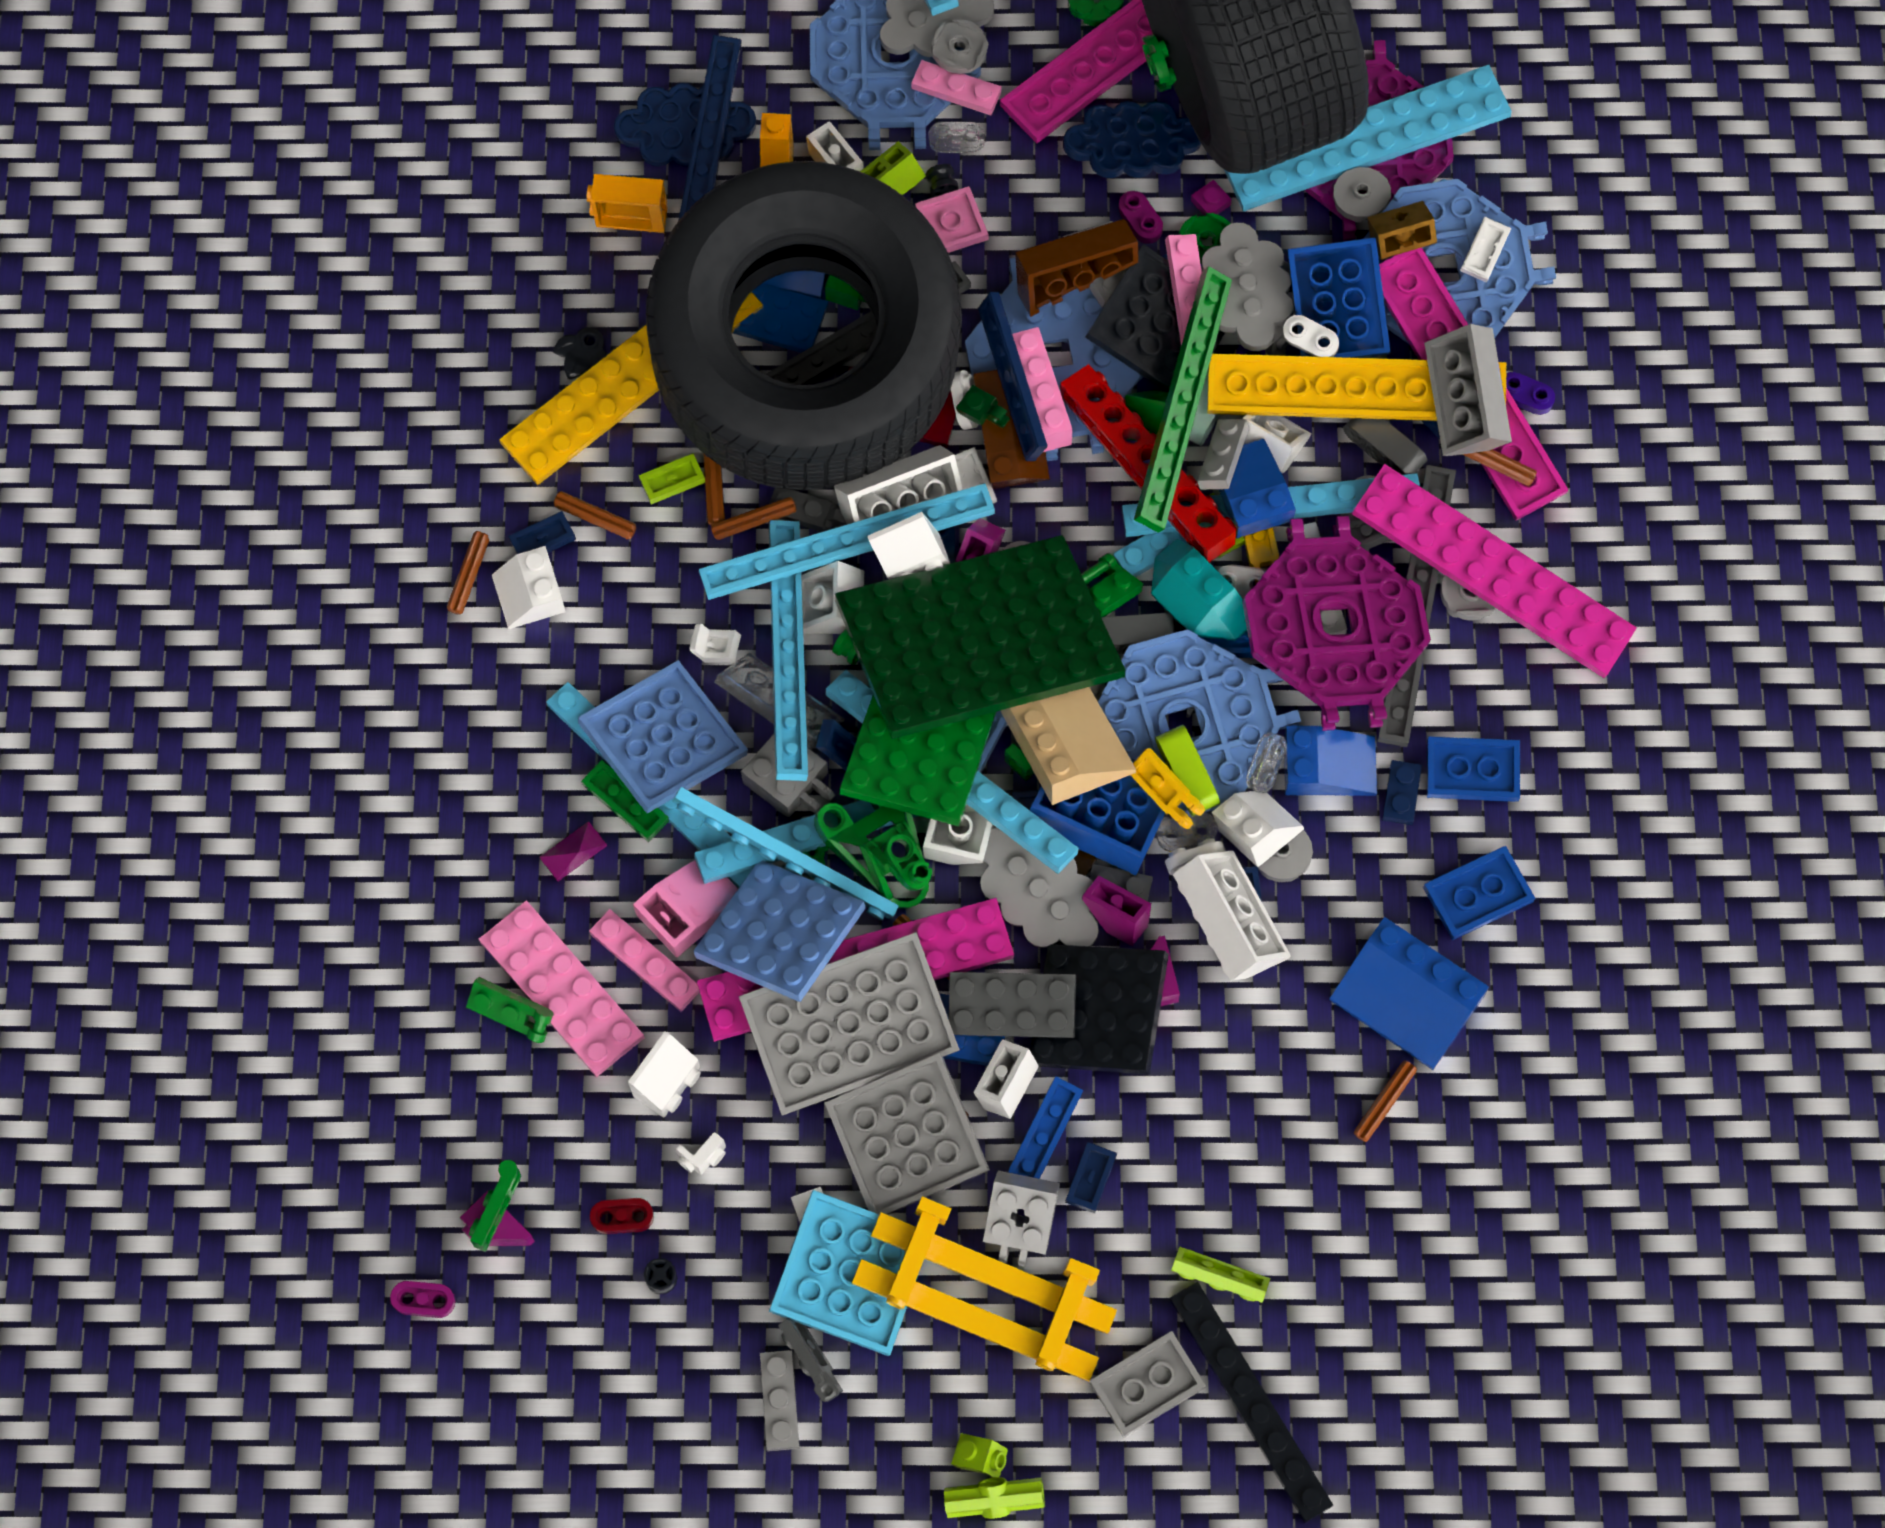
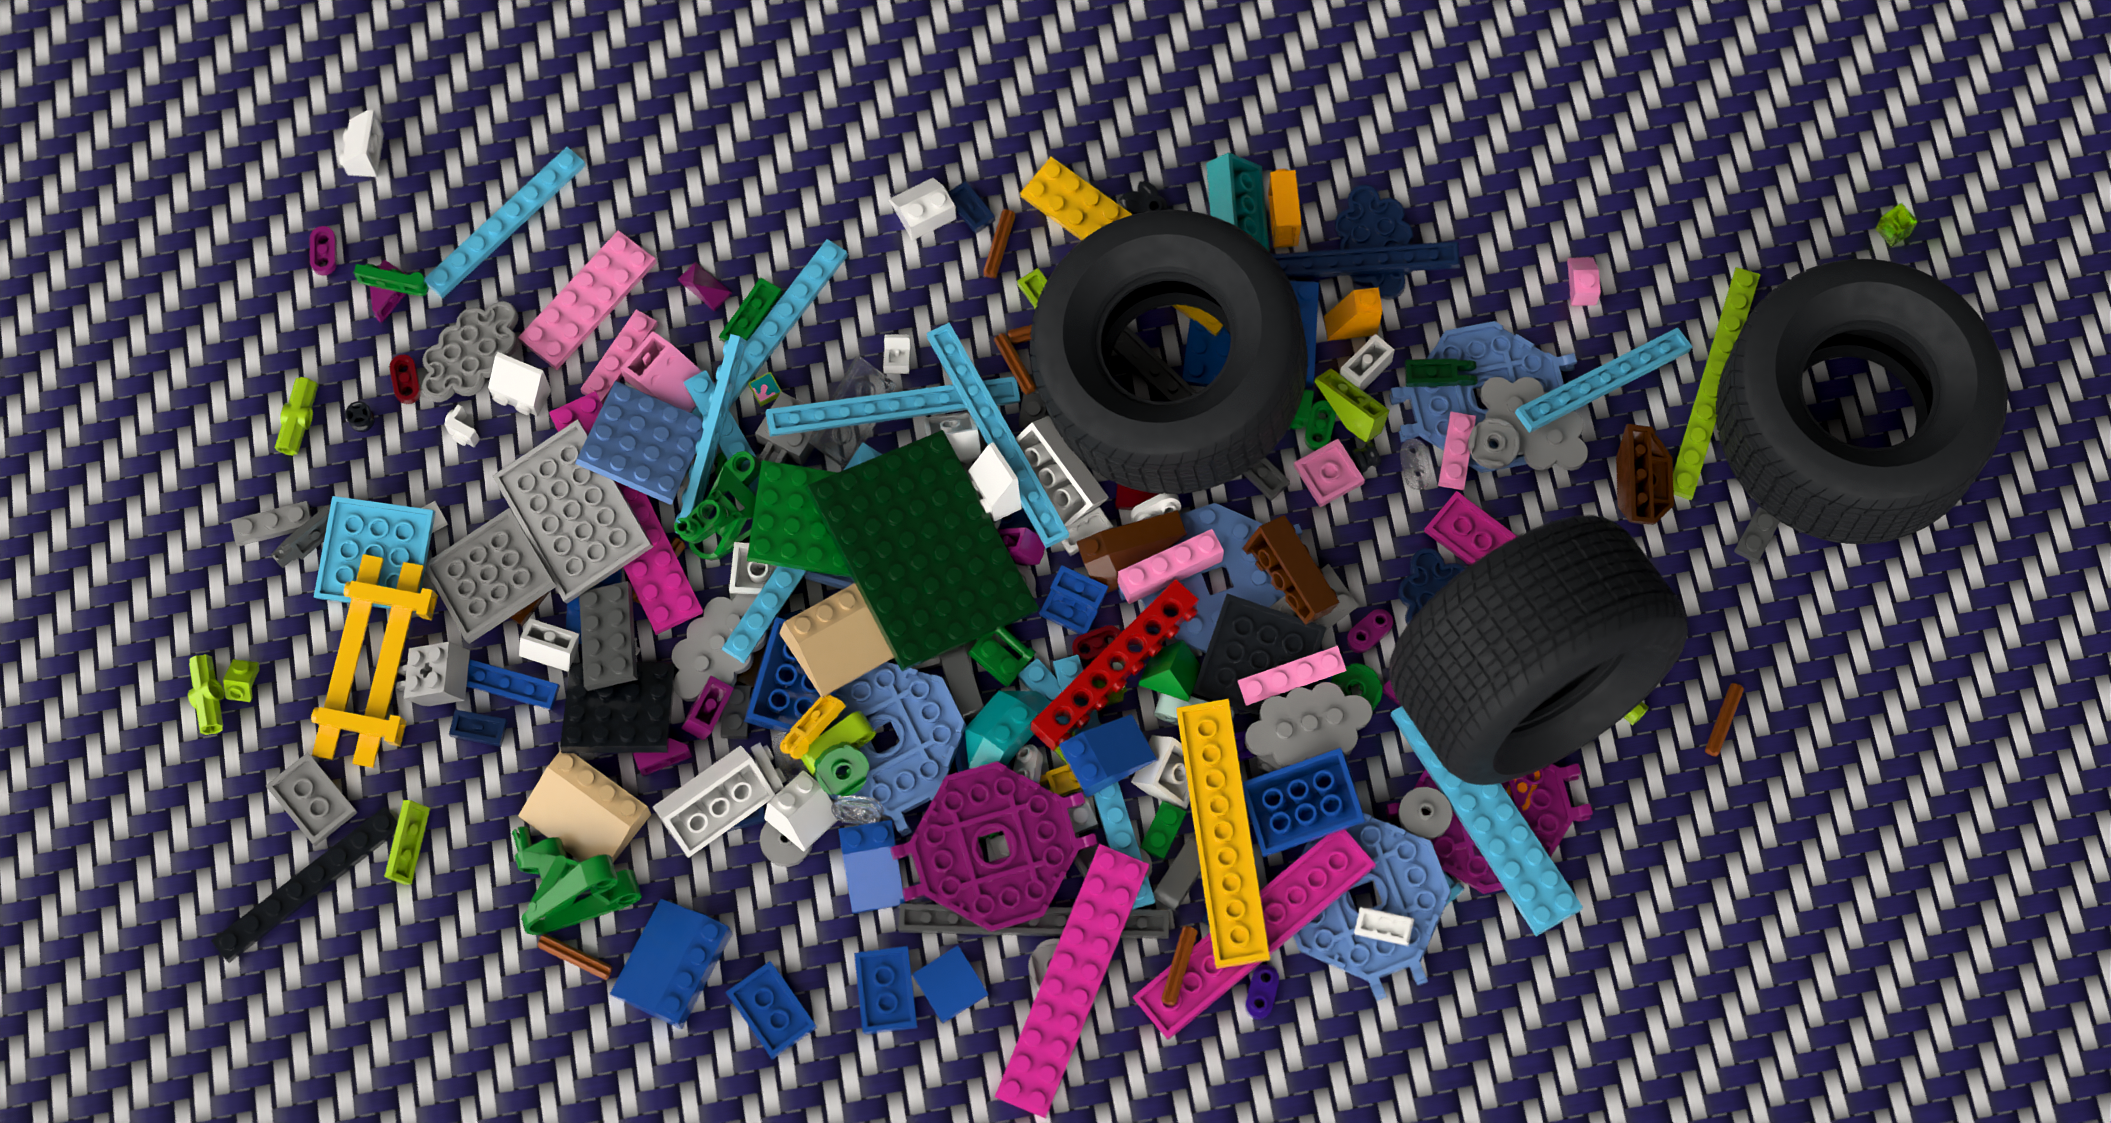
camera: 80 degrees right, 0 degrees up
dark orange axle [447,531,489,615] -> none
green plate [466,977,554,1043] -> none
medium blue plate [578,660,748,814] -> none
dark blue plate [816,719,857,771] -> none
dark green plate [956,385,1010,428] -> none
dark blue tile [978,292,1048,461] -> none
green plate [1134,266,1232,533] -> none
light grey plate [1197,419,1249,490] -> none
white plate [1283,315,1339,357] -> none
pearl gold brick [1367,201,1437,259] -> none
dark blue plate [1382,760,1422,825] -> none
light grey slope [1424,324,1512,456] -> none
none -> lime piece [275,377,318,456]
none -> white slope [340,110,384,177]
none -> light grey plate [422,302,518,402]
none -> medium azure plate [424,147,586,299]
none -> green connector [512,826,642,935]
none -> tan slope [518,750,651,863]
none -> tile [748,372,782,407]
none -> green plate [814,742,869,797]
none -> blue slope [912,946,988,1024]
none -> blue slope [1039,565,1109,635]
none -> dark red plate [1072,625,1121,663]
none -> green plate [1140,801,1187,861]
none -> teal slope [1206,152,1269,251]
none -> dark green hinge [1405,358,1478,387]

